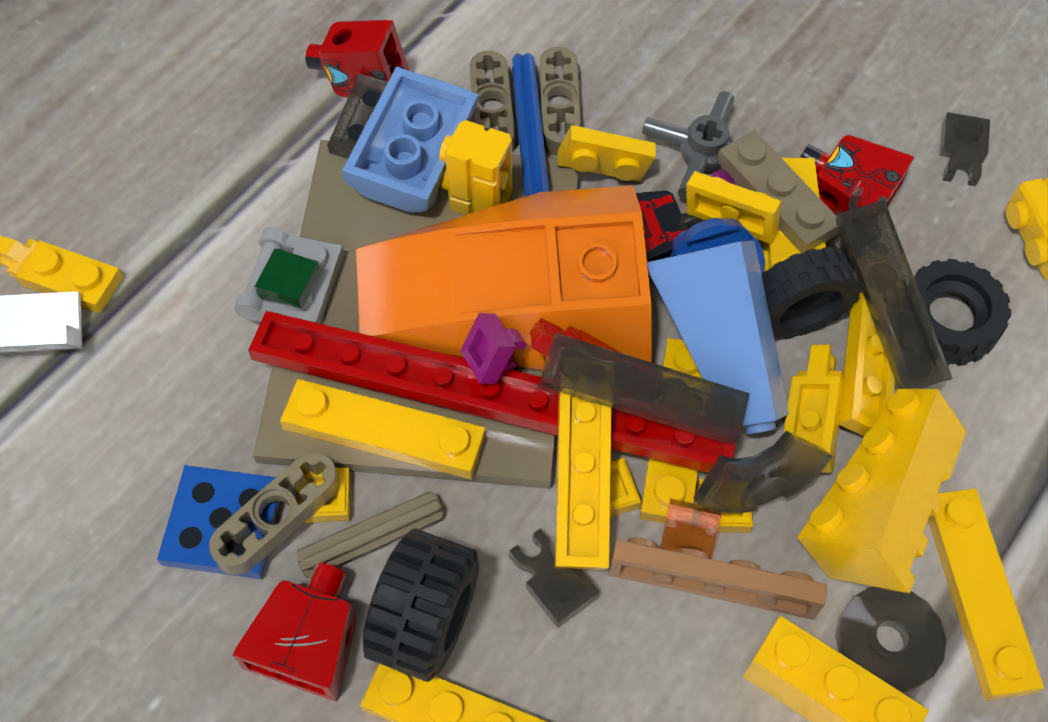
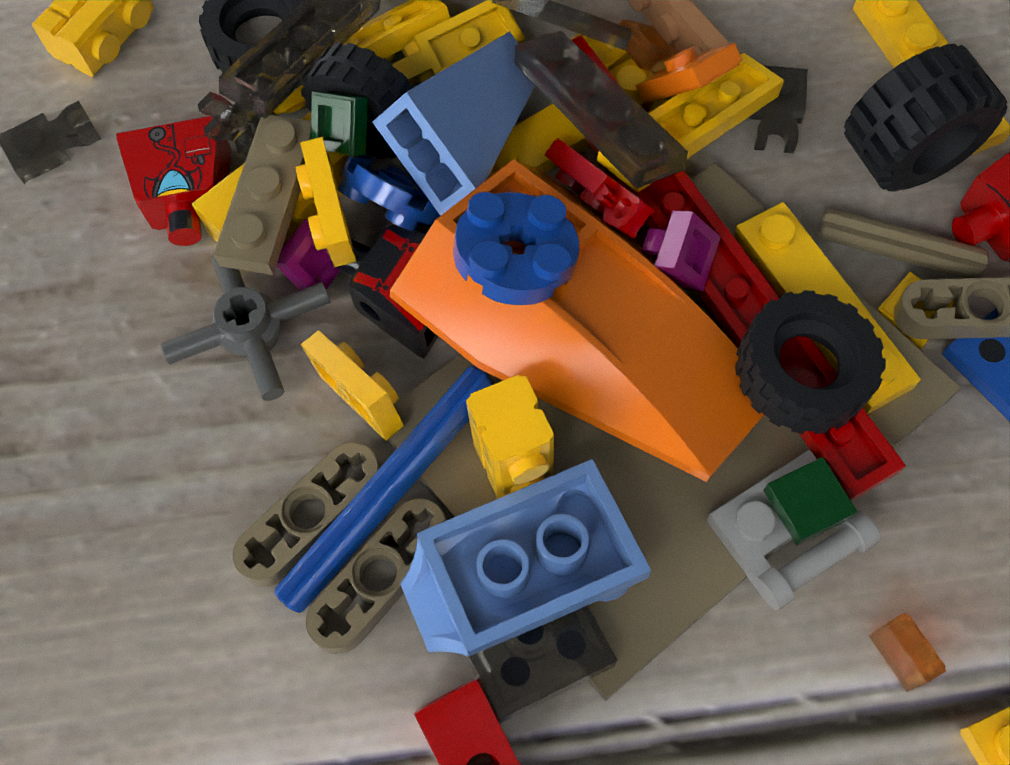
camera: 130 degrees left, 5 degrees up
none -> dark green tile [311,91,368,156]
none -> blue plate [453,192,579,305]
none -> orange plate [635,42,743,103]
none -> black tyre [735,290,886,434]
none -> clear orange tile [869,613,946,692]

